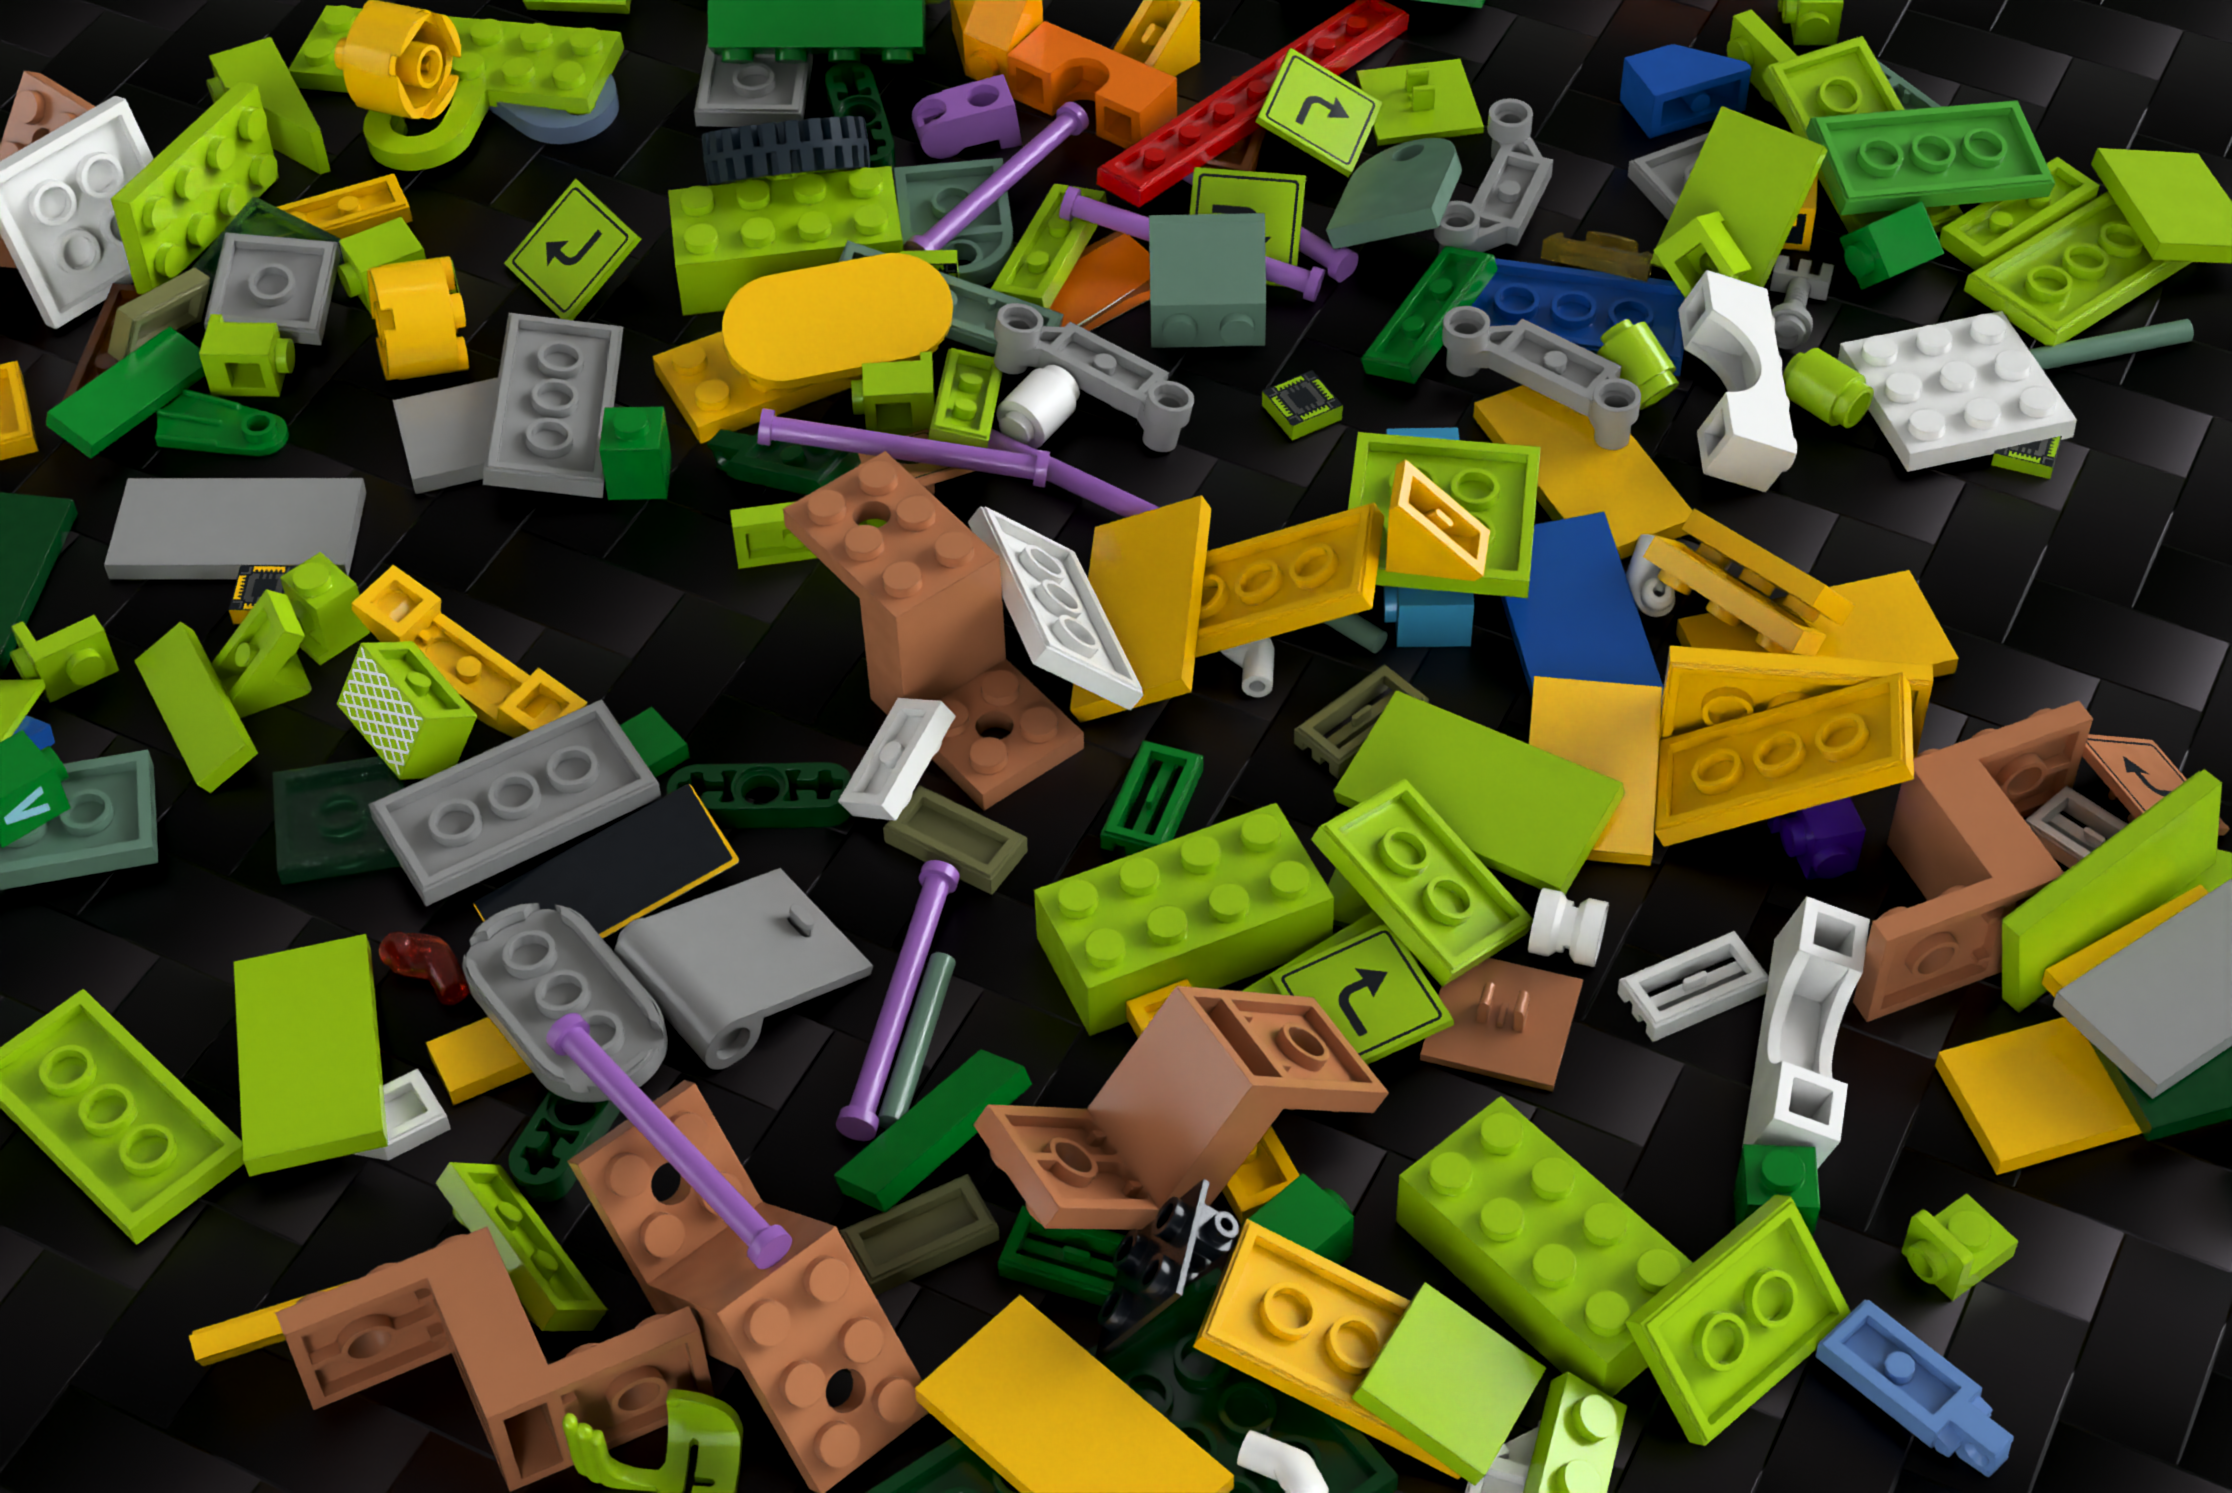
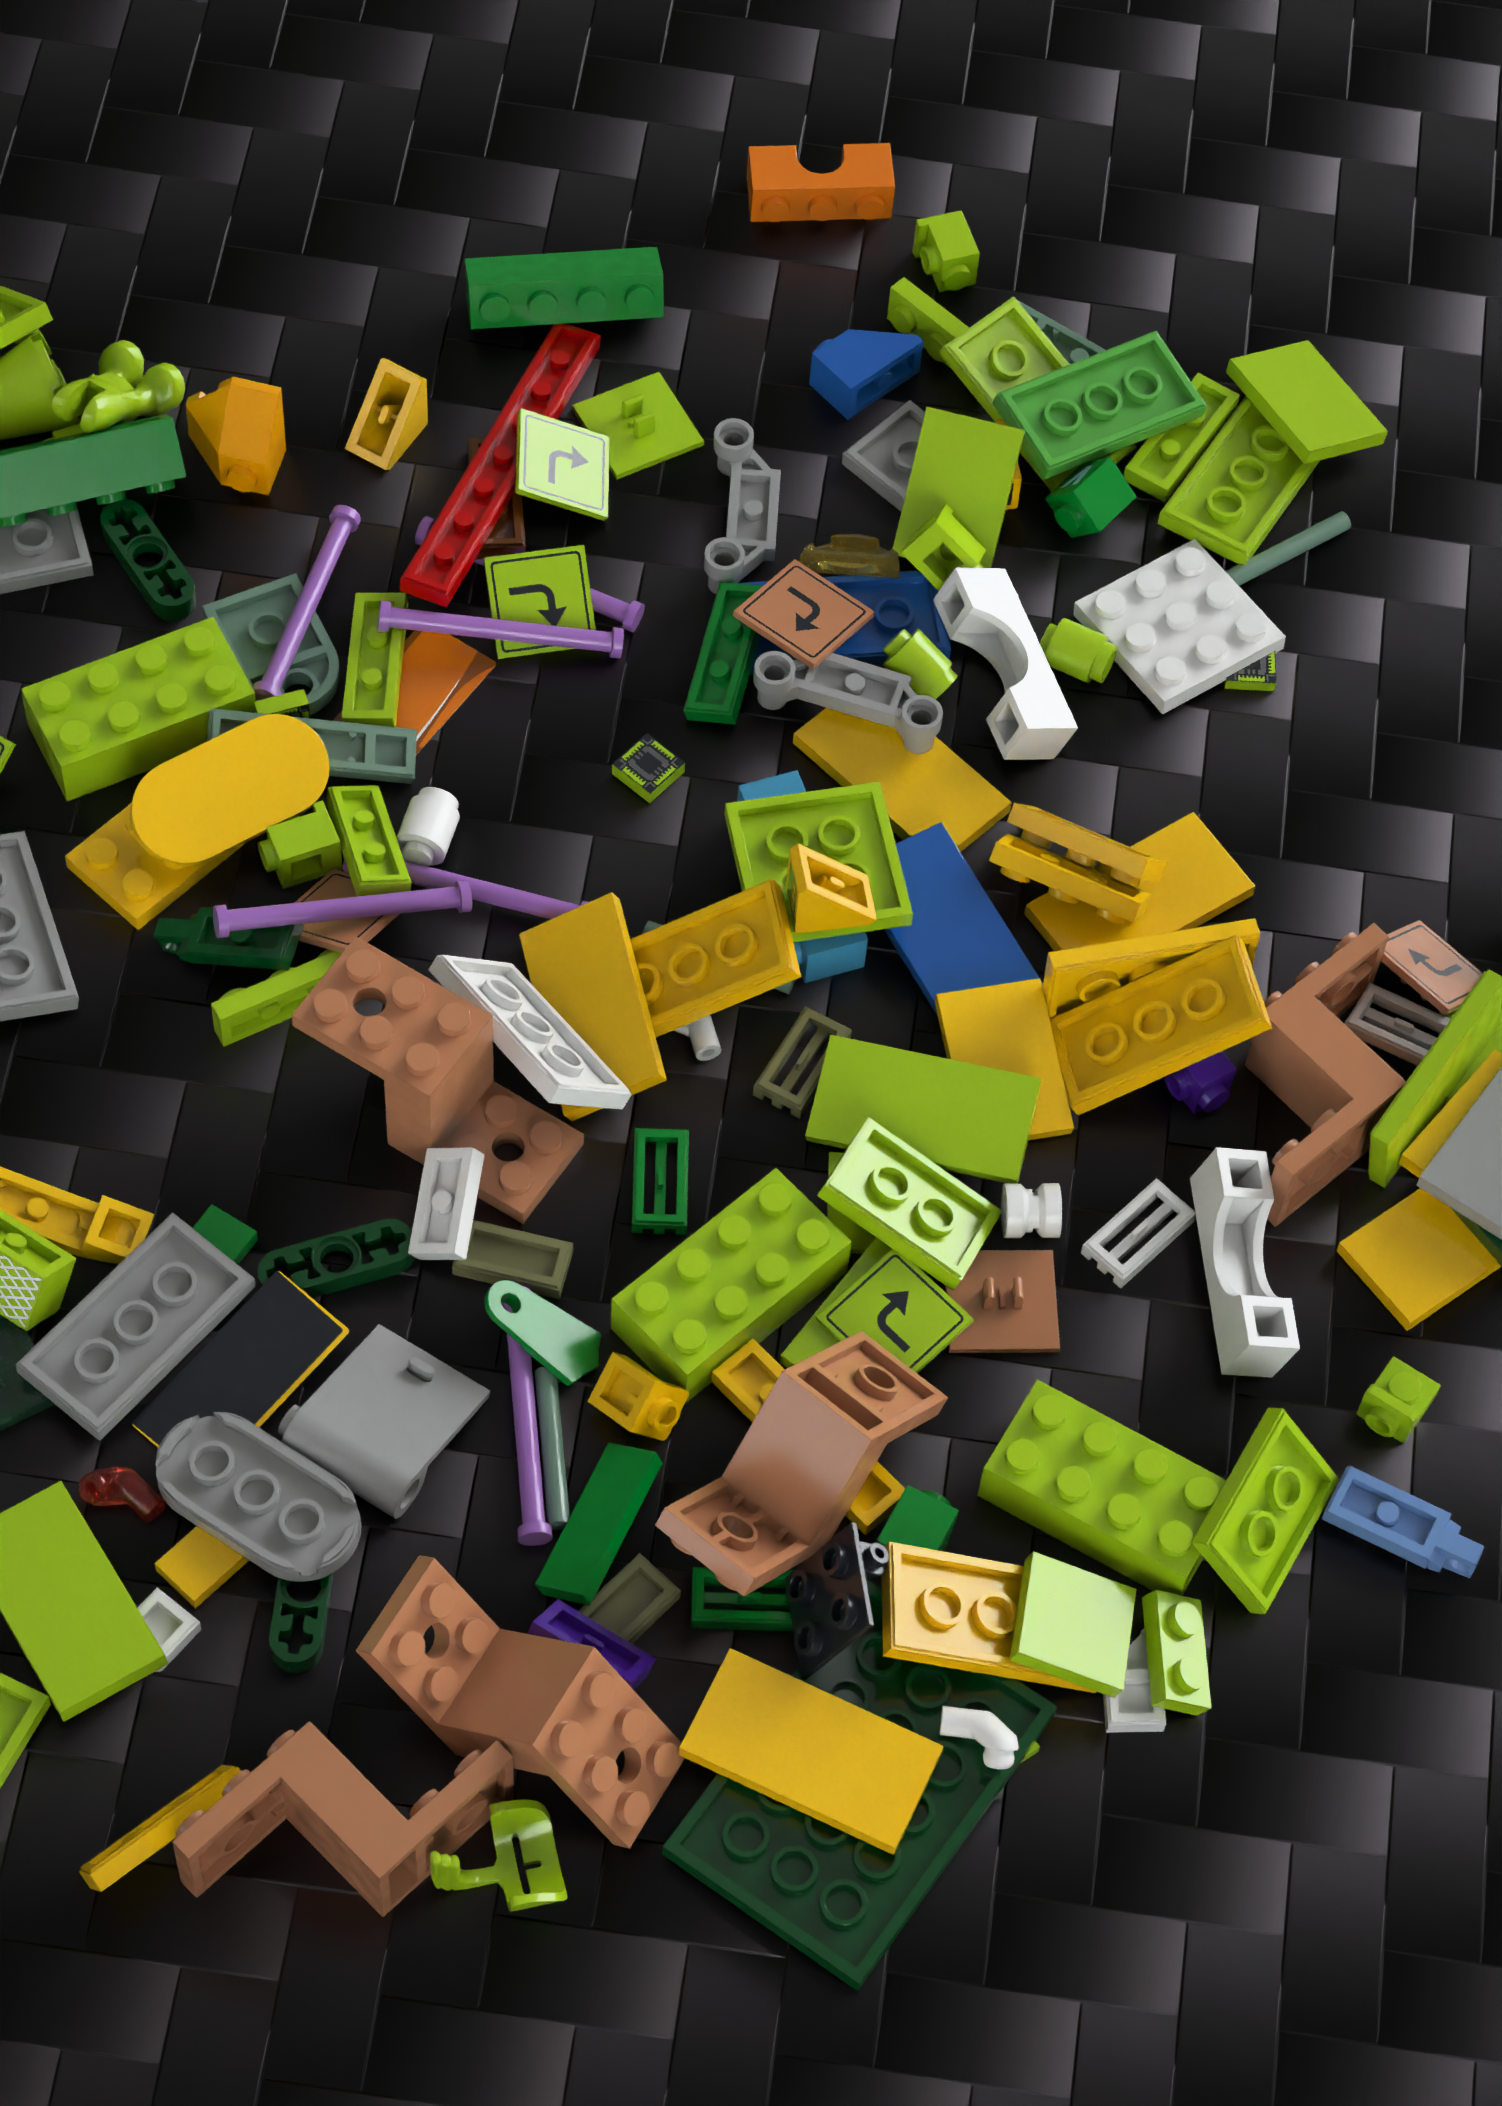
camera: 25 degrees left, 10 degrees up
lime plate [435,1162,607,1332] -> none
medium lavender bar [546,1013,792,1269] -> none
green brick [599,407,672,500] -> none
black wheel [702,116,871,186] -> none
medium lavender leg [912,74,1022,159] -> none
light grey plate [994,303,1194,452] -> none
orange arch [1007,21,1177,149] -> none
sand green slope [1149,213,1266,348] -> none
sand green tile [1326,138,1462,249] -> none
white arm [1626,534,1676,617] -> none
green brick [1733,1144,1820,1238] -> none
light grey hinge [1770,255,1834,349] -> none
none -> piece [484,1280,601,1386]
none -> dark purple plate [527,1599,656,1690]
none -> yellow bracket [587,1352,689,1441]
none -> nougat piece [733,559,875,670]

